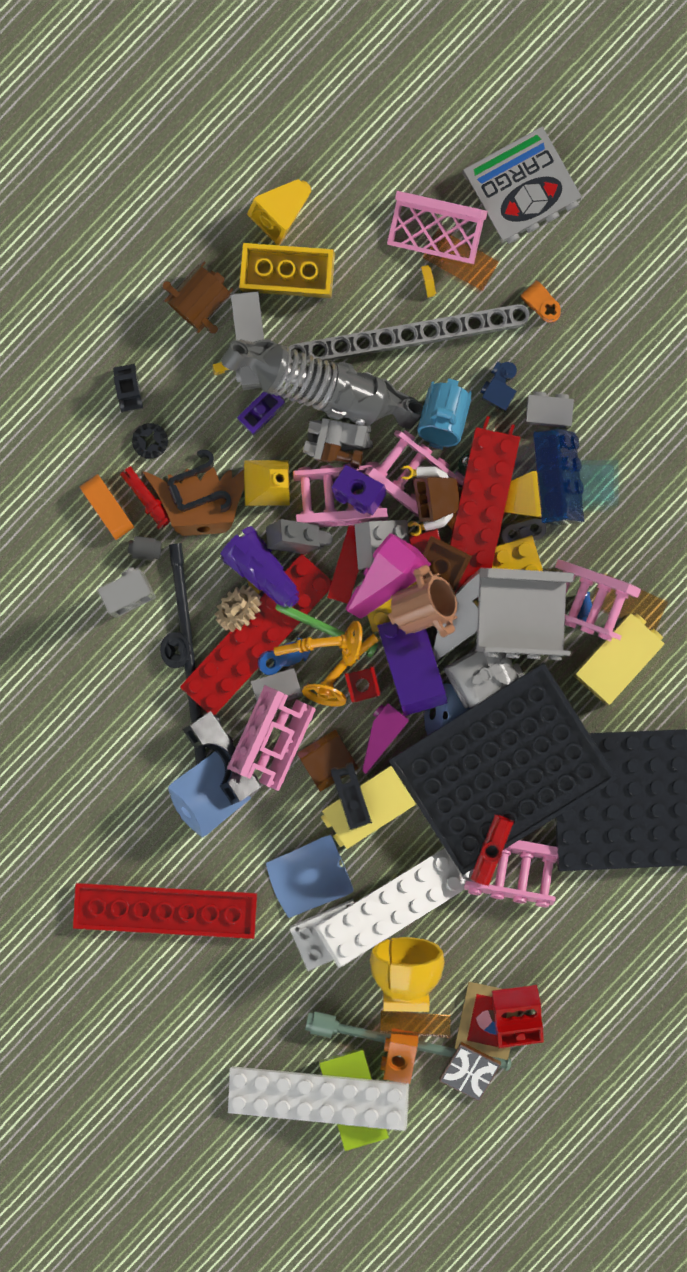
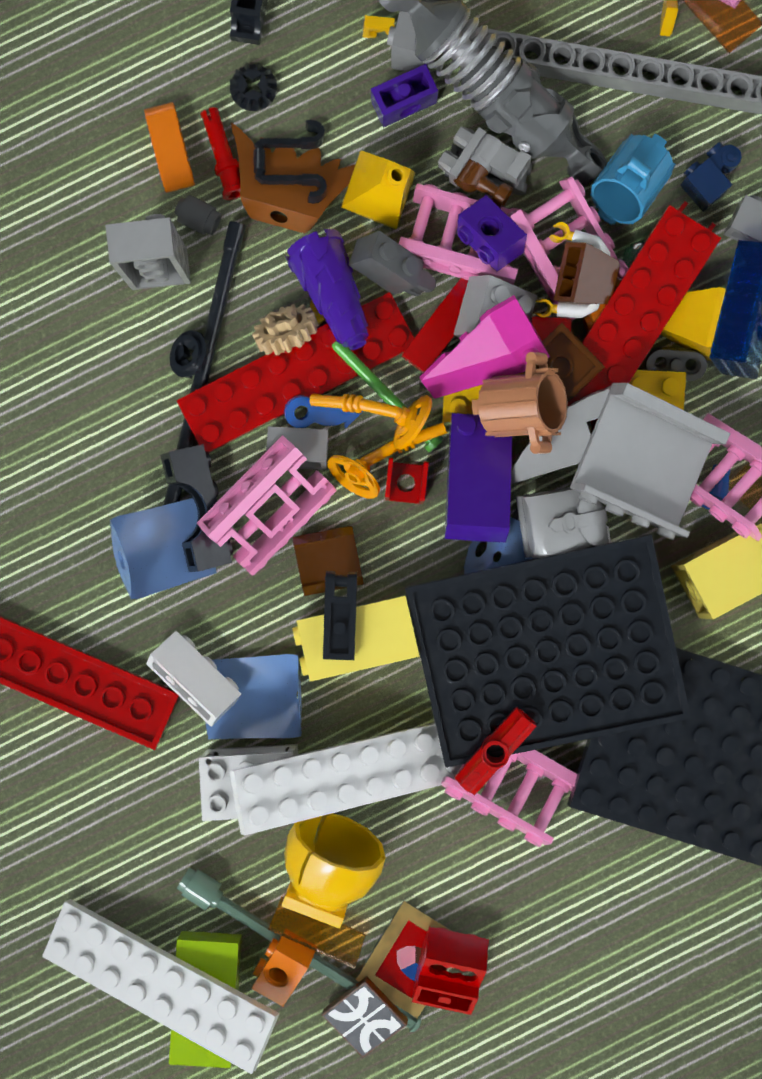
camera: 15 degrees right, 0 degrees up
magenta slope [362,704,409,774] -> none
none -> white brick [146,631,241,727]

